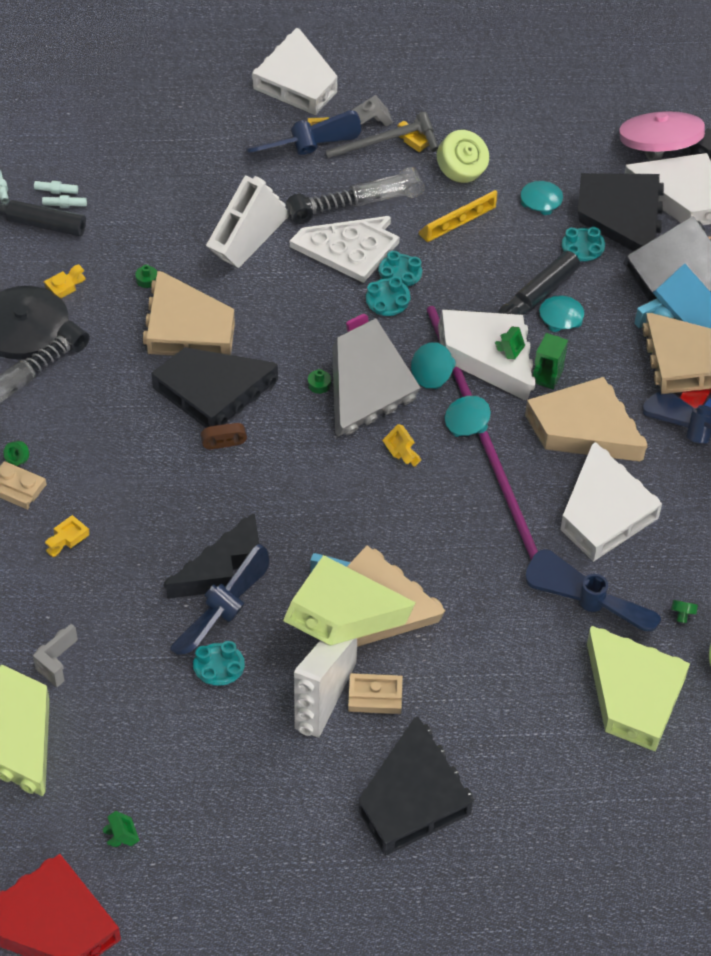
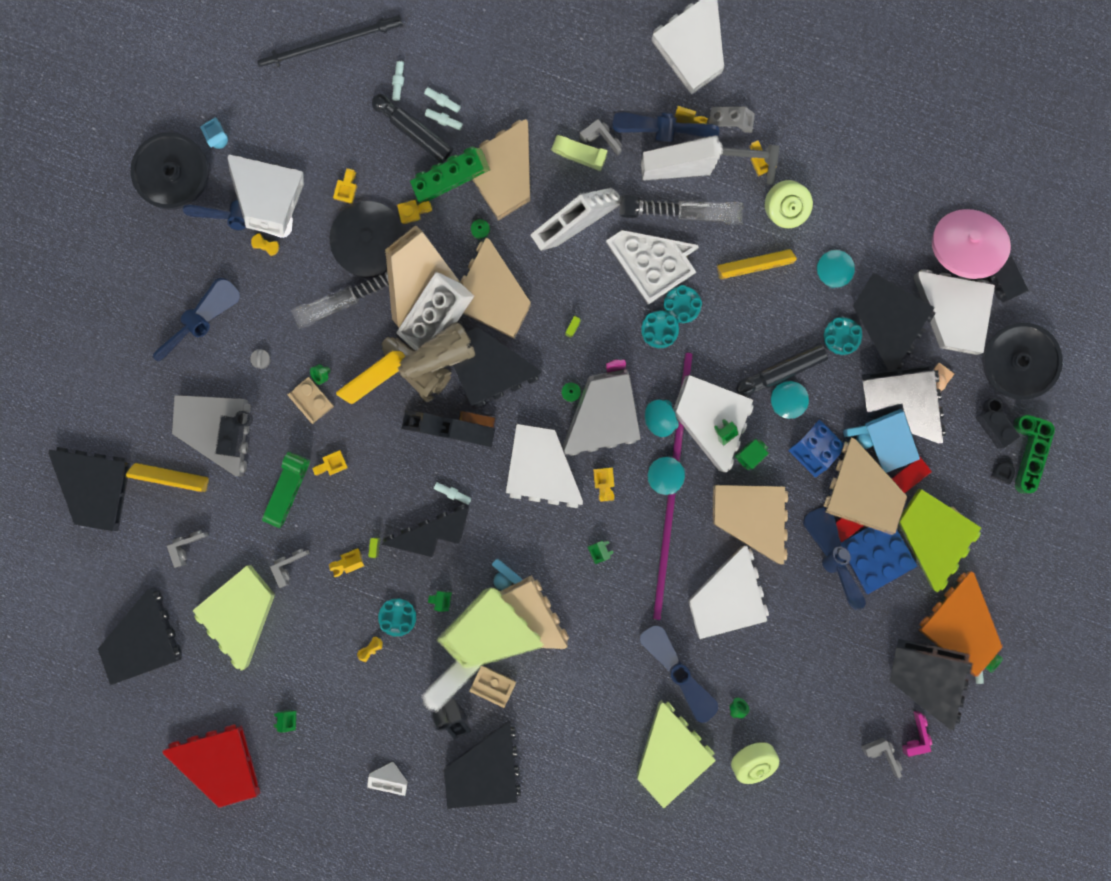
camera: 25 degrees right, 35 degrees up
dark blue piece [170,544,270,654] -> none
none -> green beam [262,452,310,529]
none -> yellow plate [329,548,364,577]
none -> yellow slope [336,351,405,404]
none -> yellow piece [357,637,383,662]
none -> white slope [367,762,407,796]
none -> lime tile [368,538,380,558]
none -> dark tan cone [381,337,452,402]
none -> tan slope [386,226,460,328]
none -> white slope [396,272,474,351]
none -> dark tan cone [397,321,475,379]
none -> black slope [401,411,495,447]
none -> green brick [410,146,490,202]
none -> green tile [428,591,452,612]
none -> black hinge [431,698,472,739]
none -> light aqua bar [434,482,472,505]
none -> tan slope [472,119,530,220]
none -> white slope [506,424,583,508]
none -> yellowish green leg [551,135,608,171]
none -> lime tile [565,316,581,338]
none -> light grey bracket [580,119,622,156]
none -> green tile [588,540,614,564]
none -> white slope [641,136,722,180]
none -> blue bracket [788,420,844,478]

